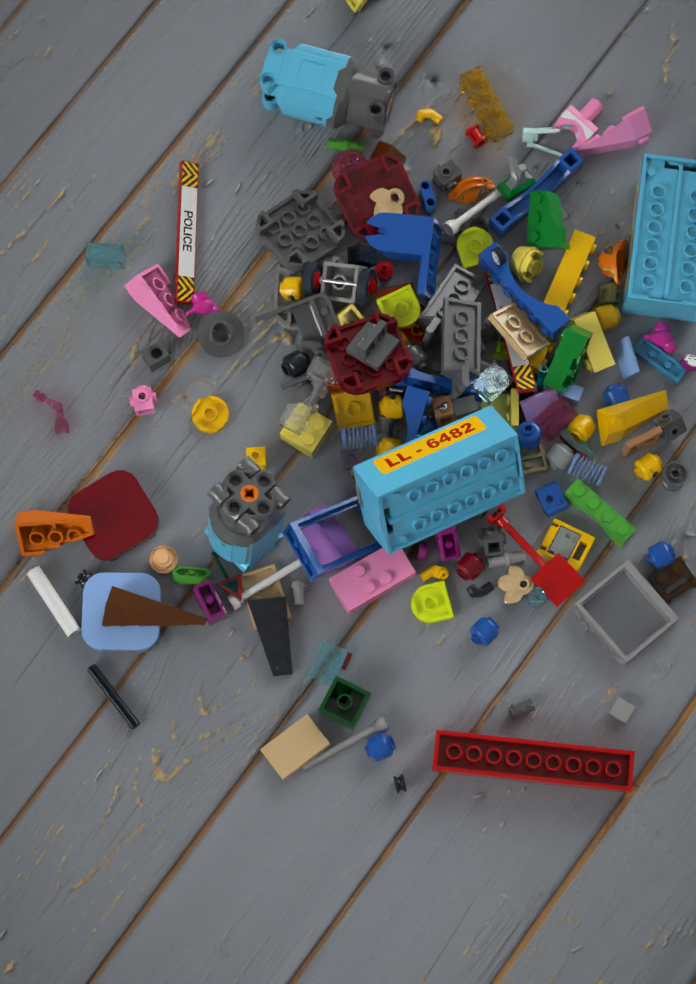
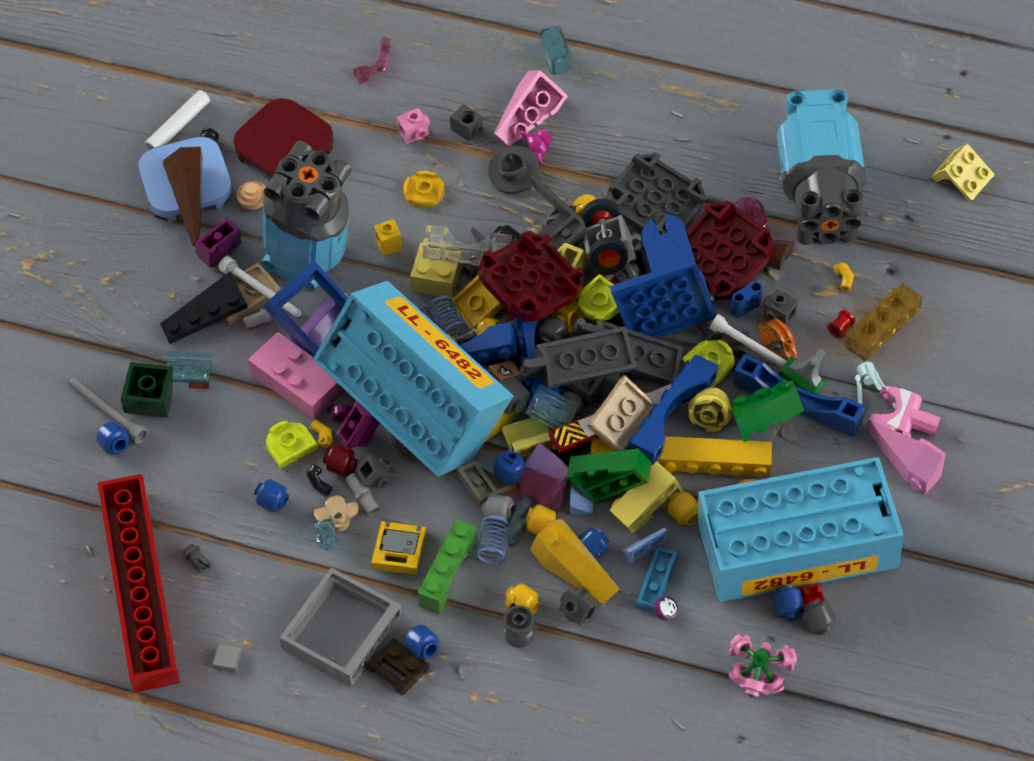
camera: 70 degrees right, 20 degrees down
orange wedge [14,510,94,556] -> none
black axle [87,664,140,730] -> none
bright green plate [172,566,211,585] -> none
tile [174,160,199,305] -> none
piece [211,552,242,602] -> none
tan tile [260,714,331,781] -> none
bright green pin [327,137,365,155] -> none
dark grey bracket [346,319,400,372] -> none
tan plate [369,188,404,215] -> none
black bush [393,774,407,794] -> none
red piece [486,504,585,607] -> none
black tile [491,247,506,267] -> none
blue piece [534,481,569,517] -> none
medium nougat tile [621,425,663,458] -> none
dark pink animal [644,322,678,353] -> none

